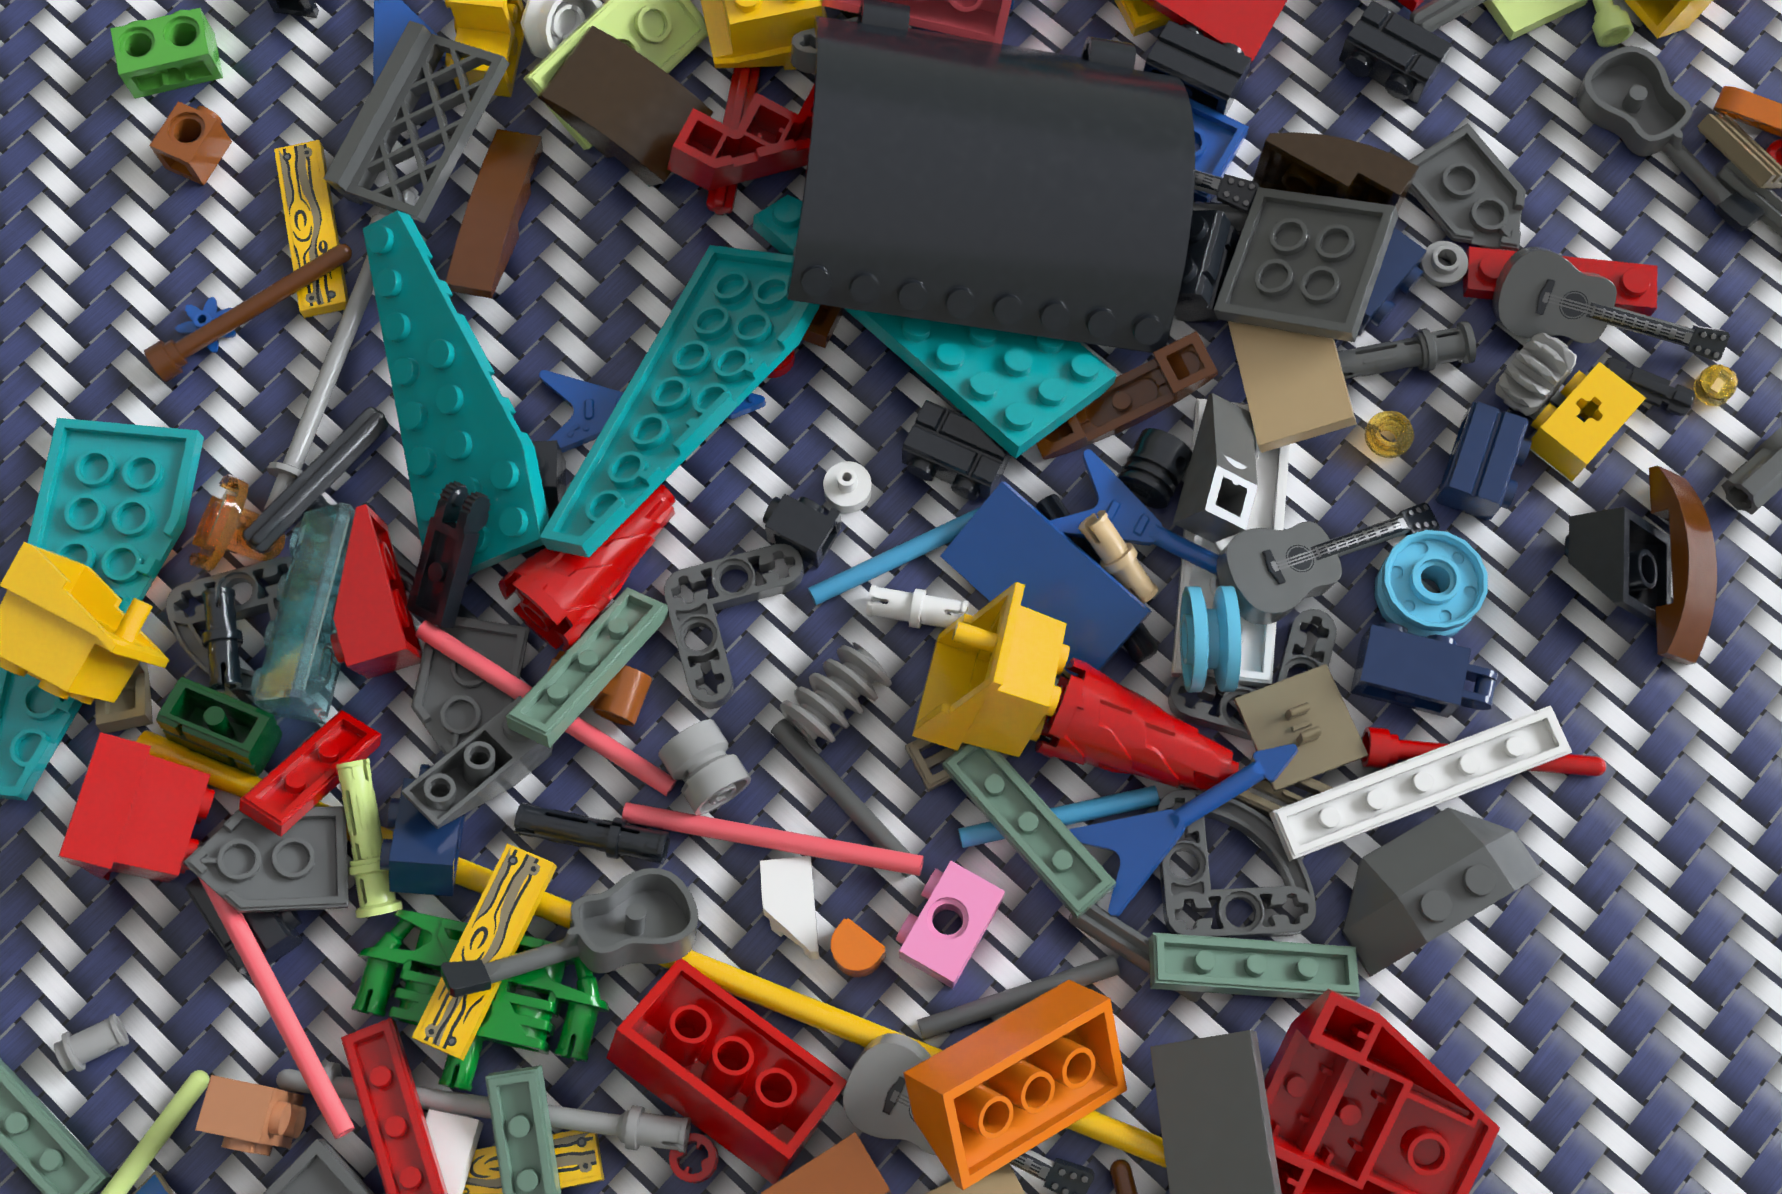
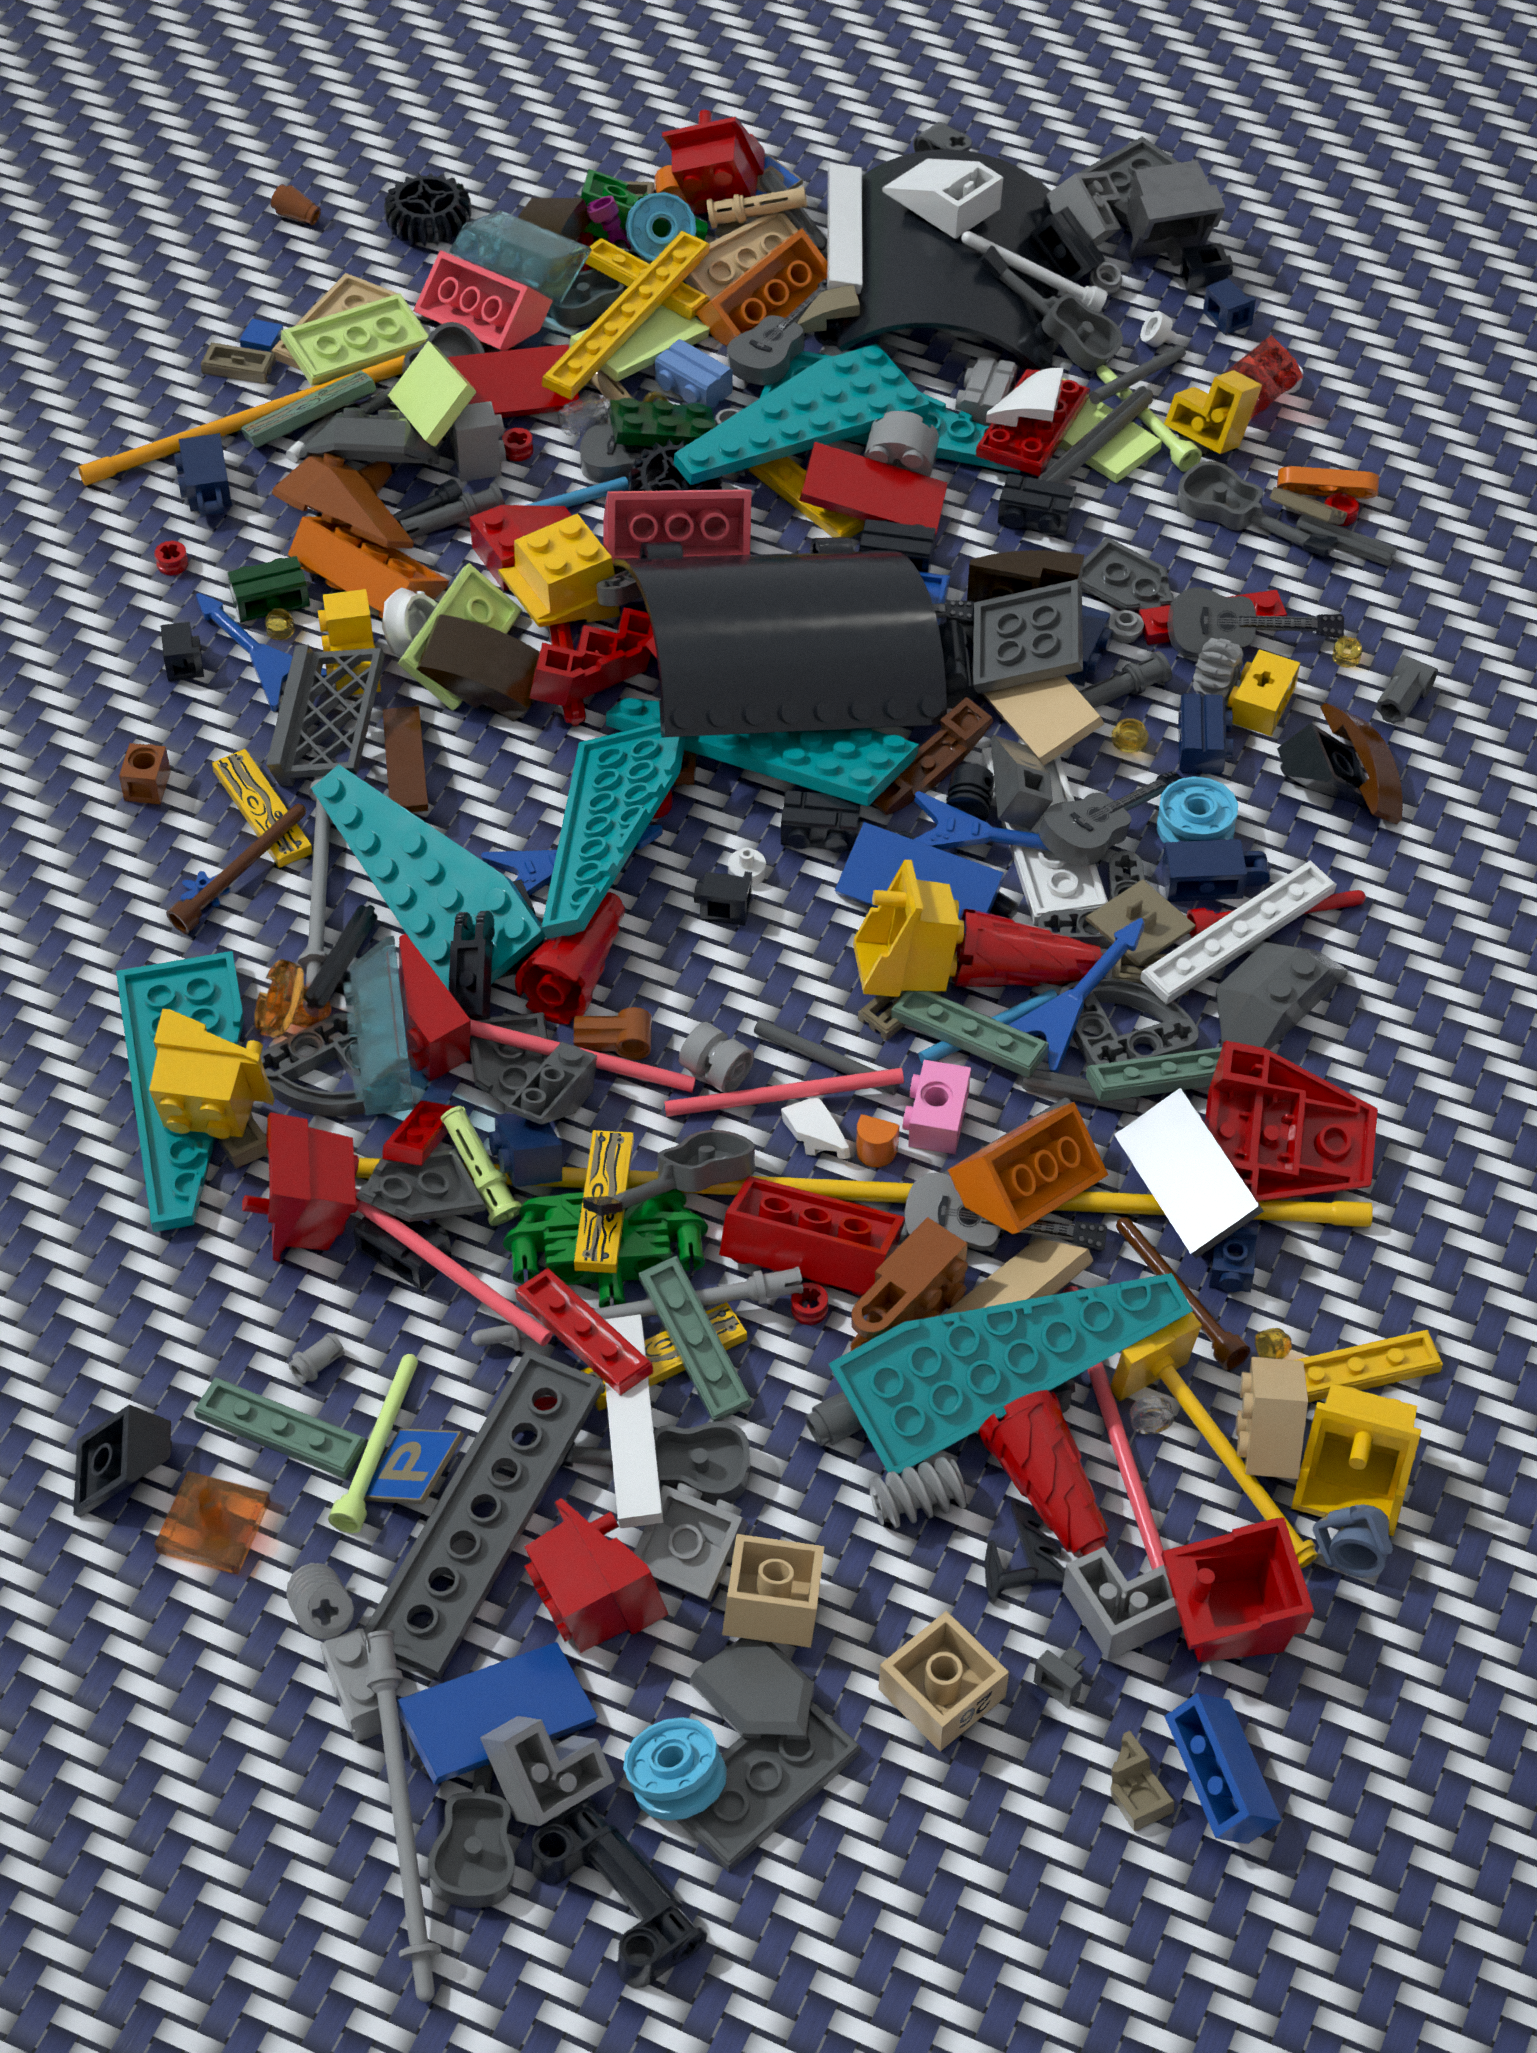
camera: 20 degrees left, 20 degrees down
bright green brick [110,8,223,99] -> none
dark green brick [156,677,283,777] -> none
nougat brick [195,1075,306,1156] -> none
black pin [201,587,243,692] -> none
sand green tile [505,587,669,748] -> none
black pin [514,802,670,865] -> none
dark grey beam [664,544,804,709] -> none
light grey piece [780,642,892,749] -> none
dark azure bar [808,506,981,606] -> none
white pin [866,585,969,628] -> none
tan pin [1078,510,1158,604] -> none
medium azure wheel [1180,586,1241,693] -> none
black axle [1603,357,1695,416] -> none

